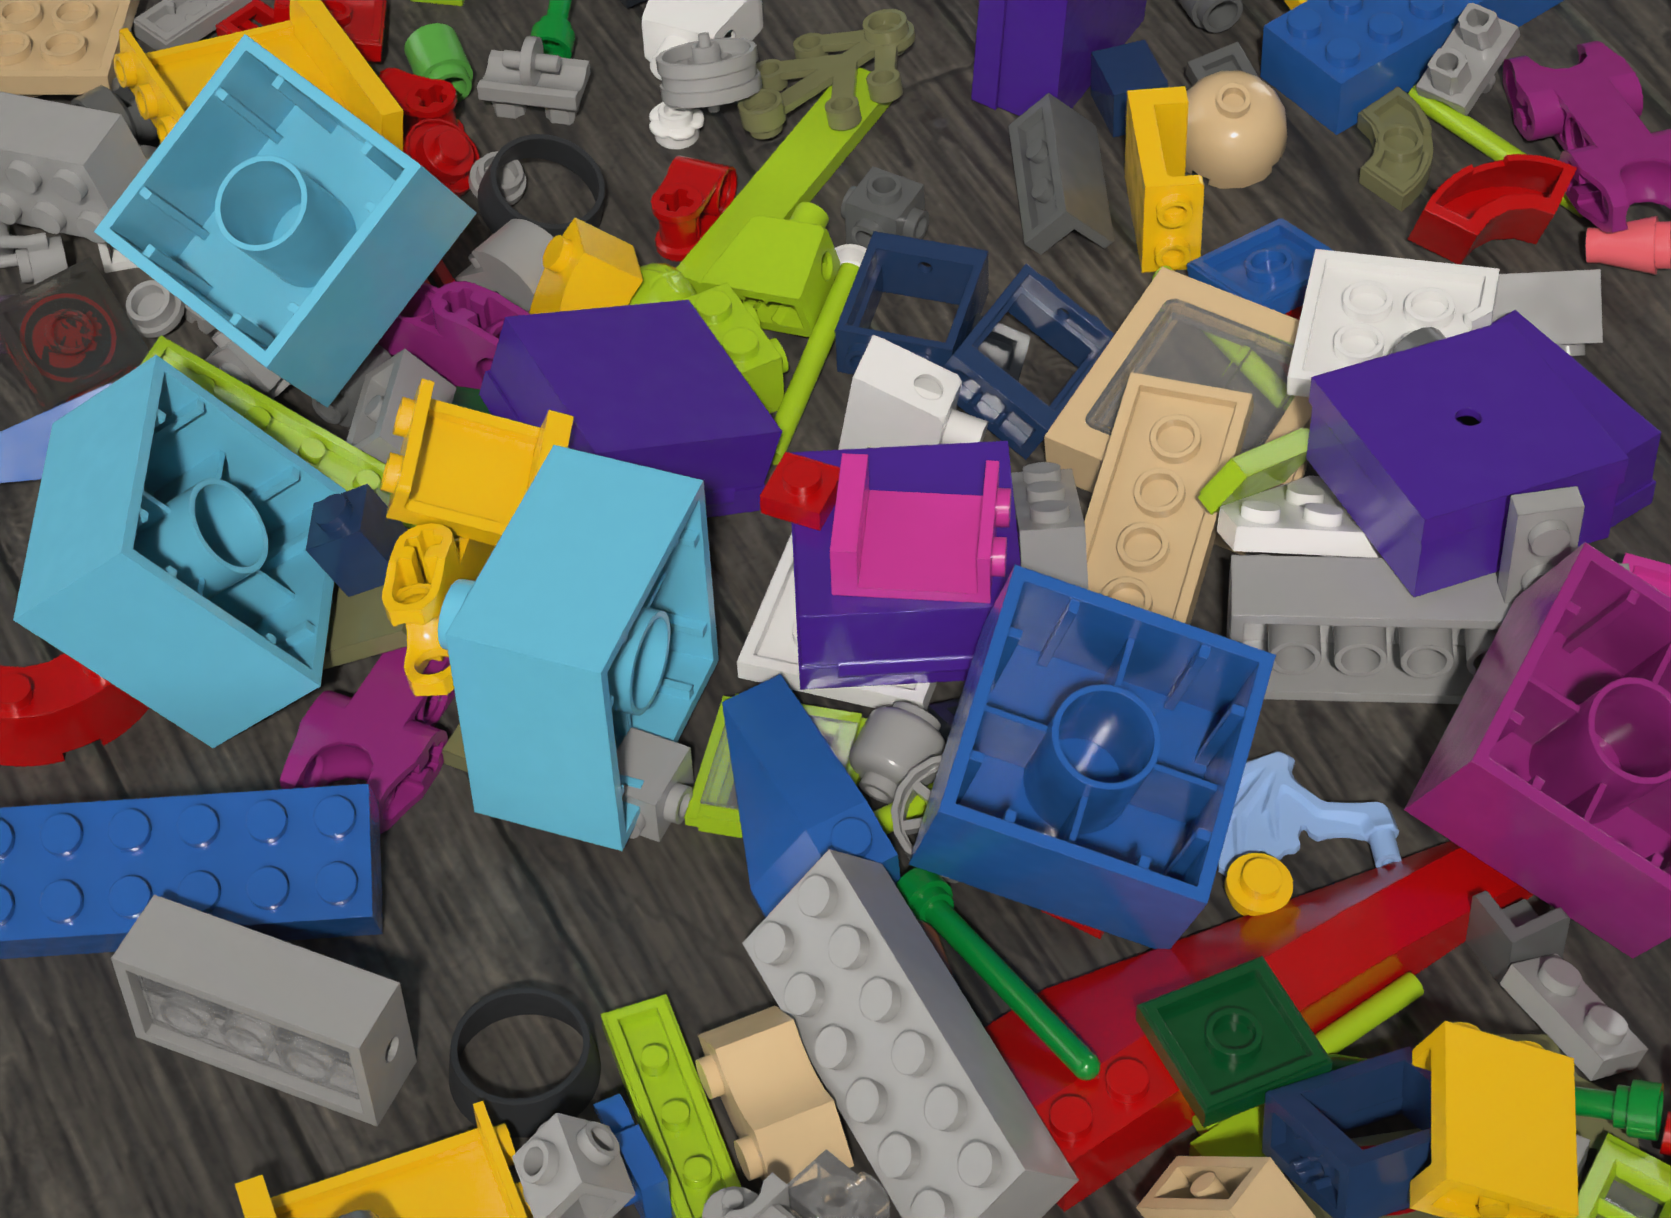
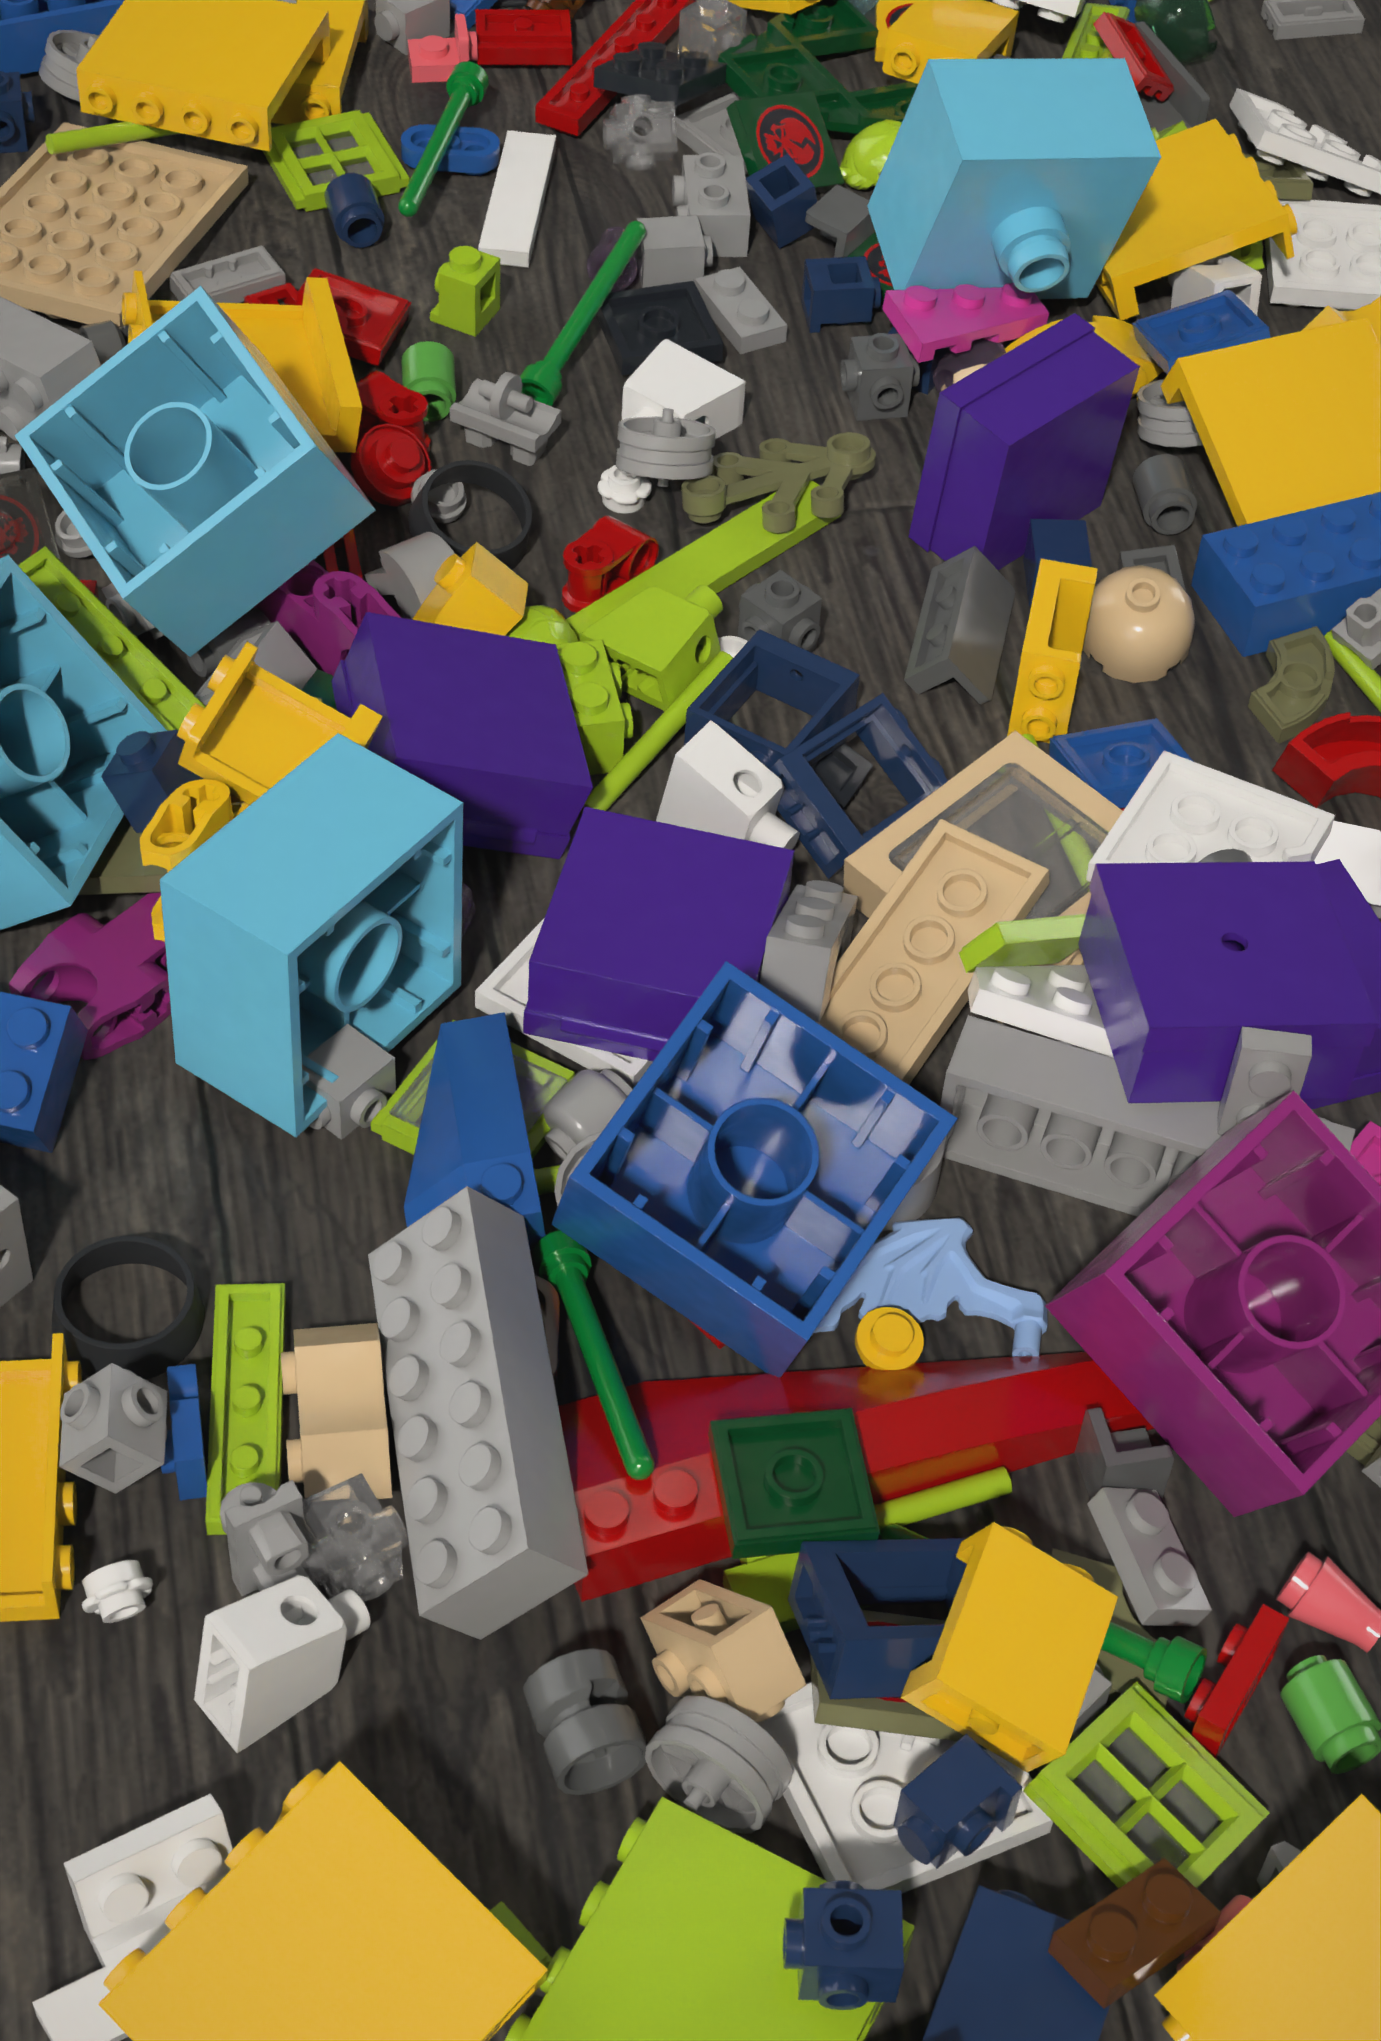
camera: 10 degrees right, 0 degrees up
red plate [760,452,840,531] -> none
dark pink panel [830,453,1012,603] -> none

